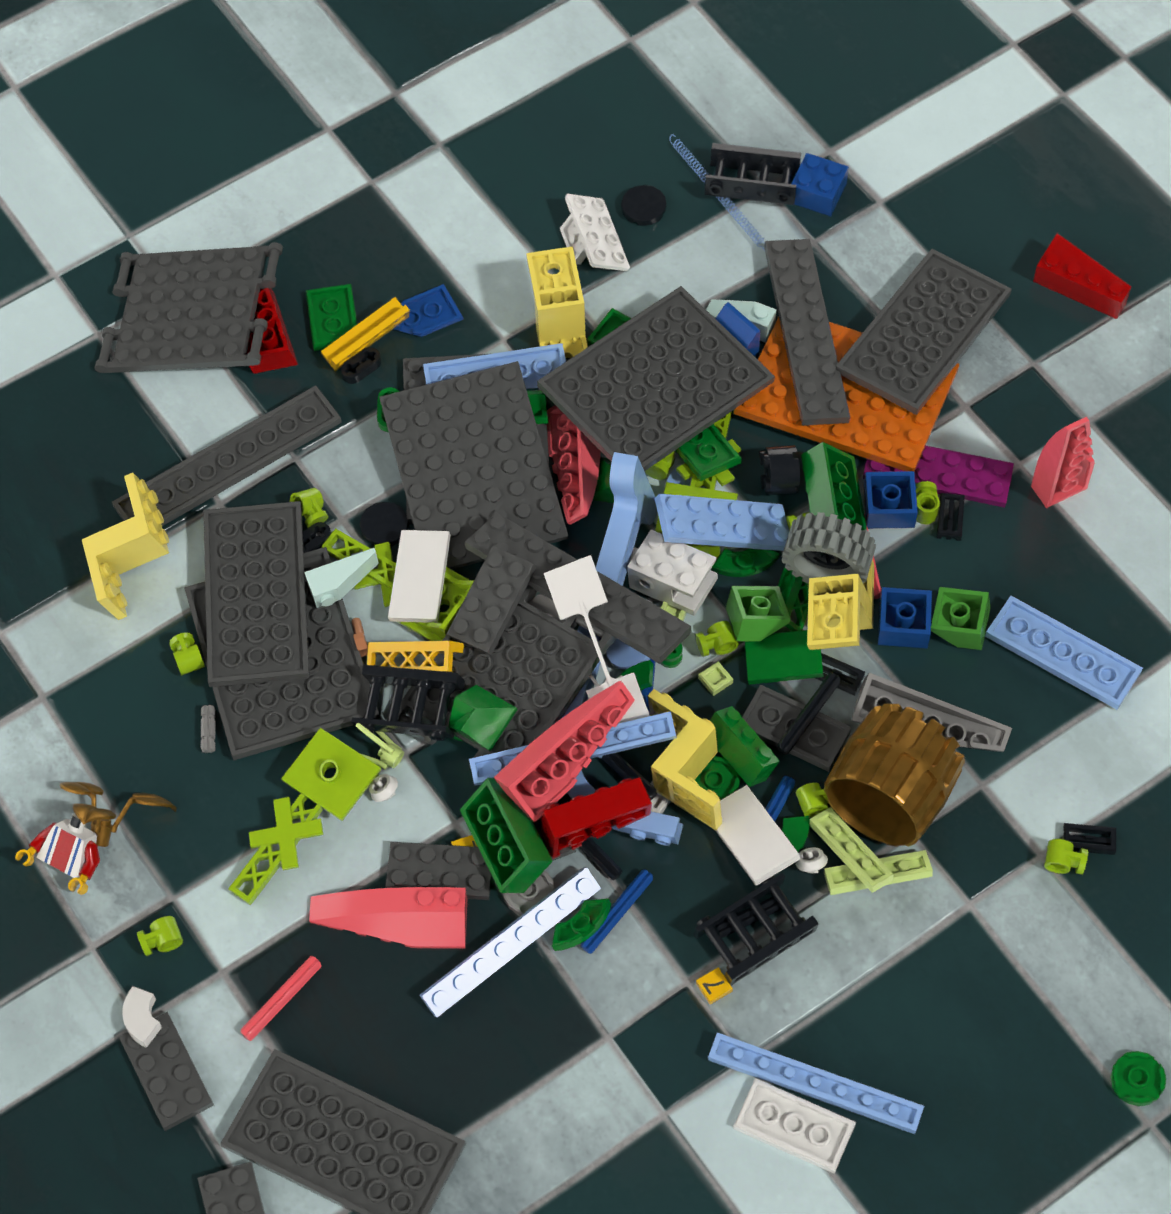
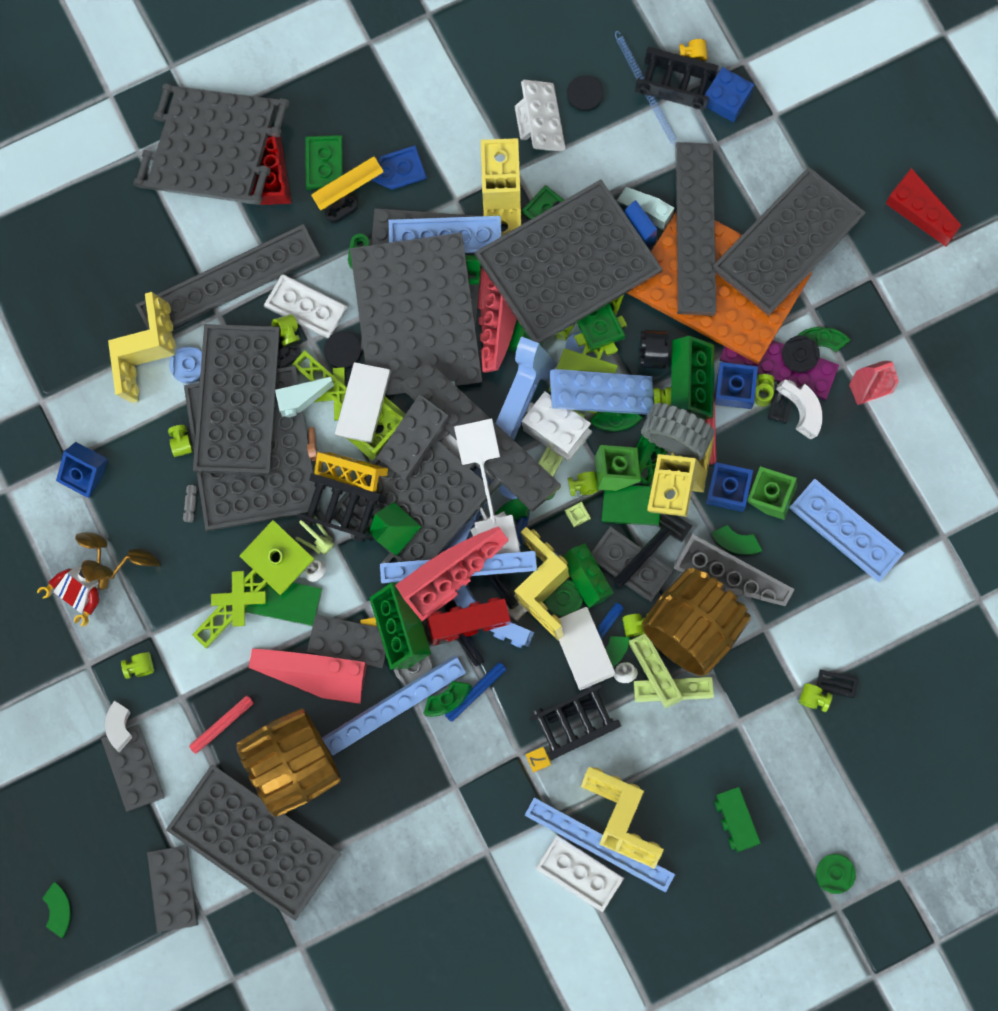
camera: 10 degrees right, 15 degrees up
none -> blue slope [56,442,108,498]
none -> light blue tile [169,346,202,384]
none -> pearl gold wheel [237,708,341,817]
none -> green tile [245,573,322,627]
none -> white tile [264,274,348,339]
none -> light yellow bracket [581,767,664,869]
none -> yellow piece [679,39,708,62]
none -> green tile [710,525,762,556]
none -> green brick [713,787,761,853]
none -> white arch [776,379,822,440]
none -> black tile [781,336,820,373]
none -> green tile [797,327,851,353]

